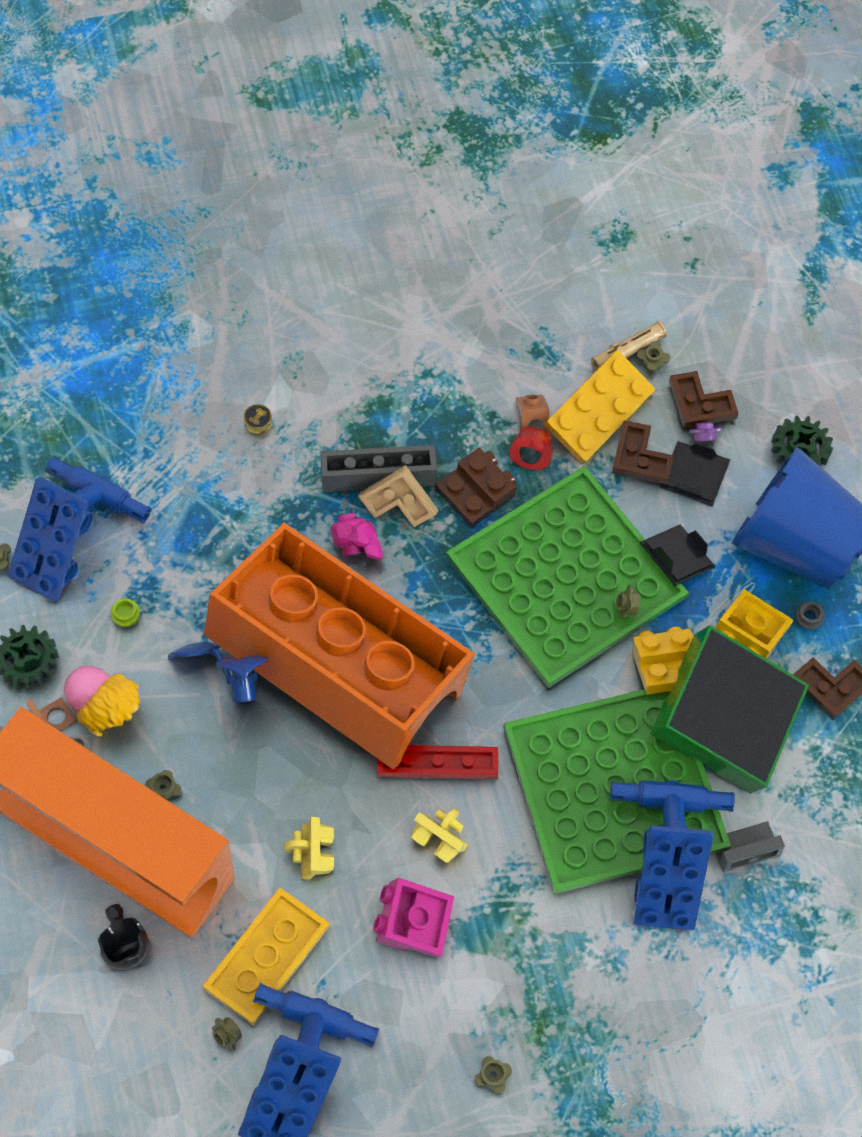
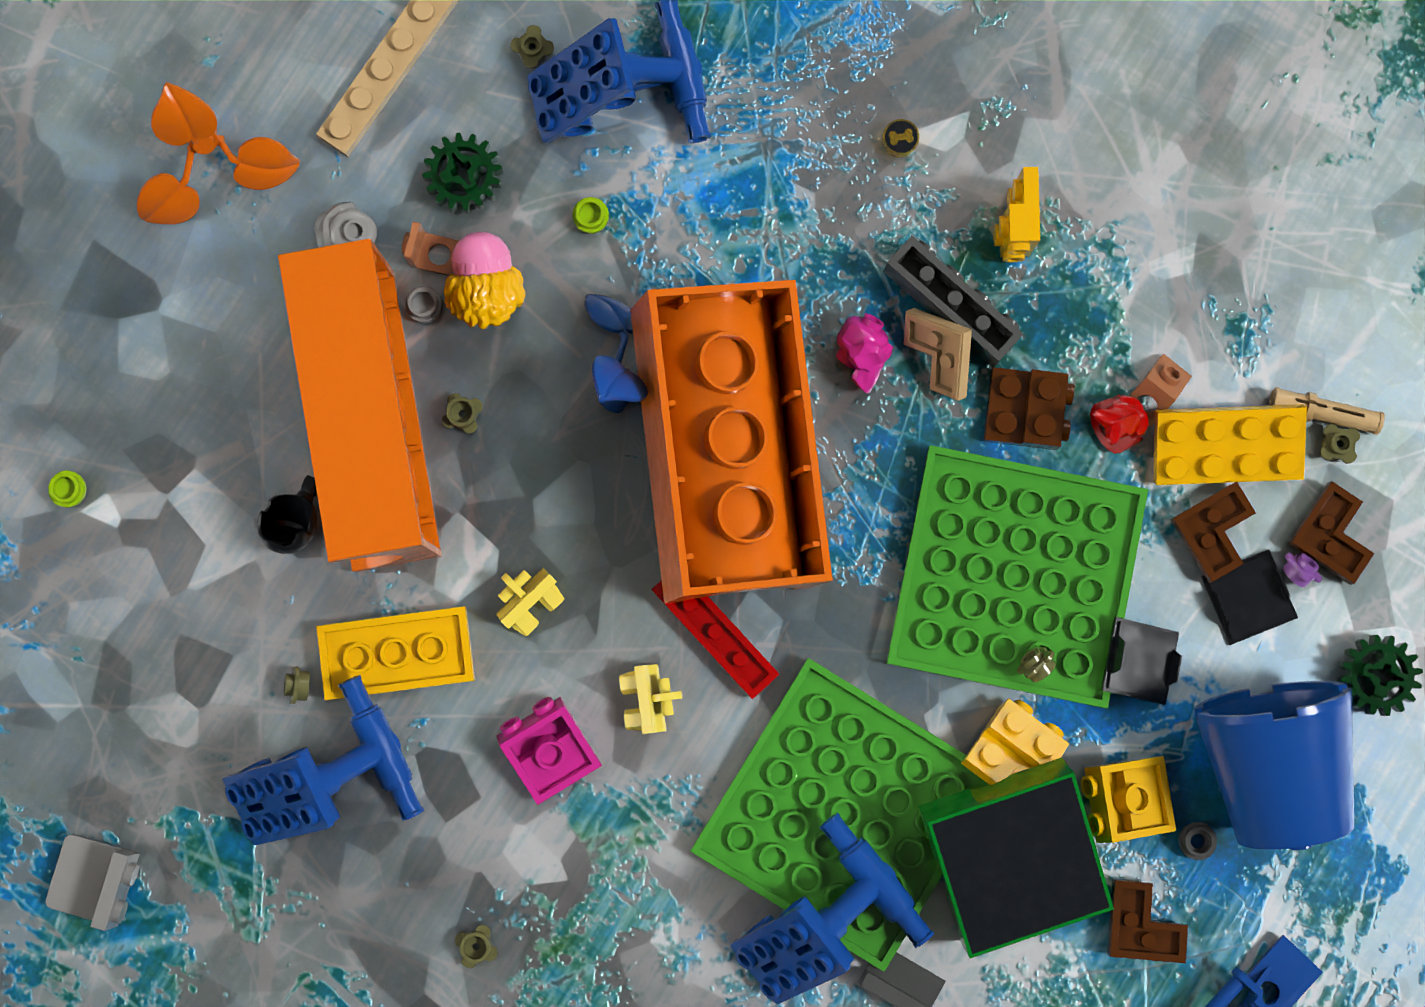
camera: 50 degrees right, 20 degrees up
none -> yellow plate [993,167,1040,263]

